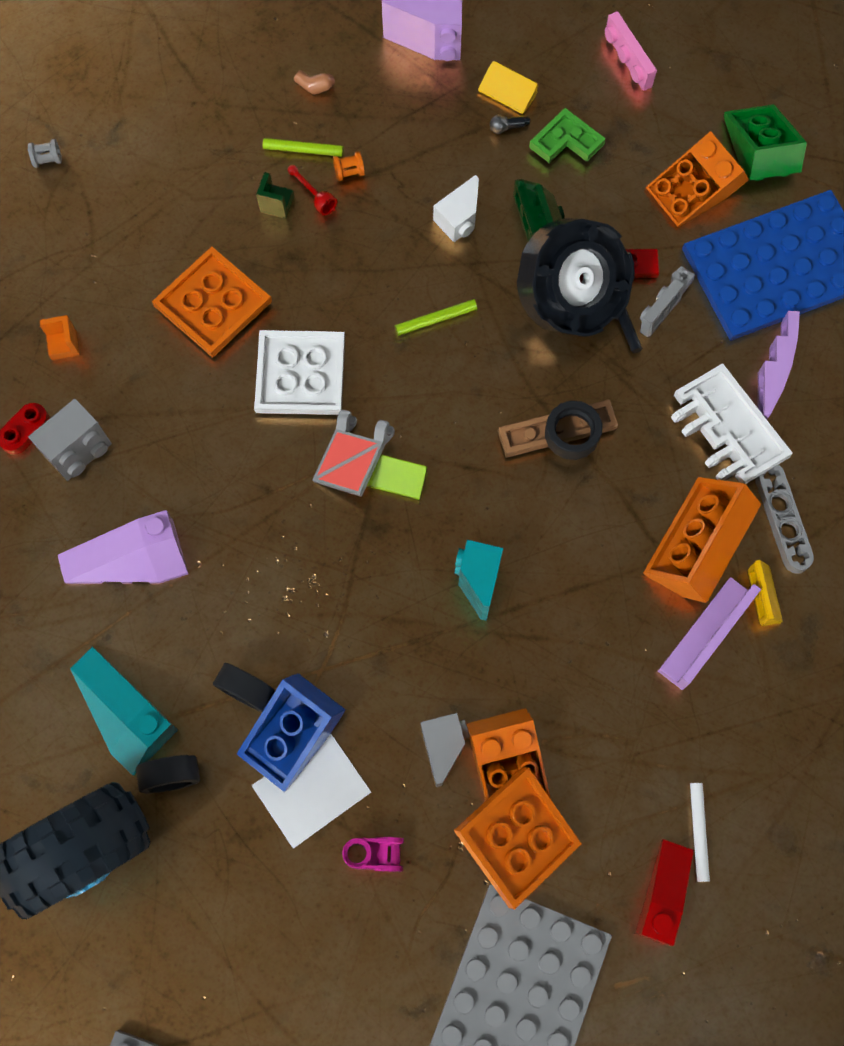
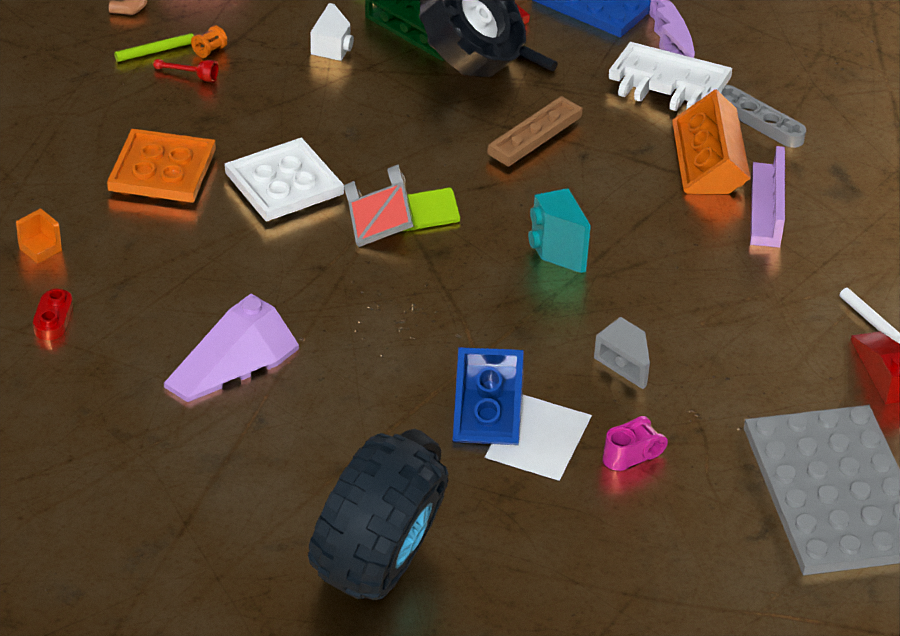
camera: 35 degrees left, 30 degrees down
light grey brick [28,398,112,481] -> none
teal wedge [70,647,178,776] -> none
black tyre [213,663,275,712] -> none
dark green panel [256,172,294,219] -> none
lime bar [395,299,477,336] -> none
orange plate [454,767,582,910] -> none
orange slope [466,708,551,801] -> none
black tyre [545,401,602,460] -> none
light grey hinge [640,266,695,337] -> none
yellow slope [748,560,783,626] -> none

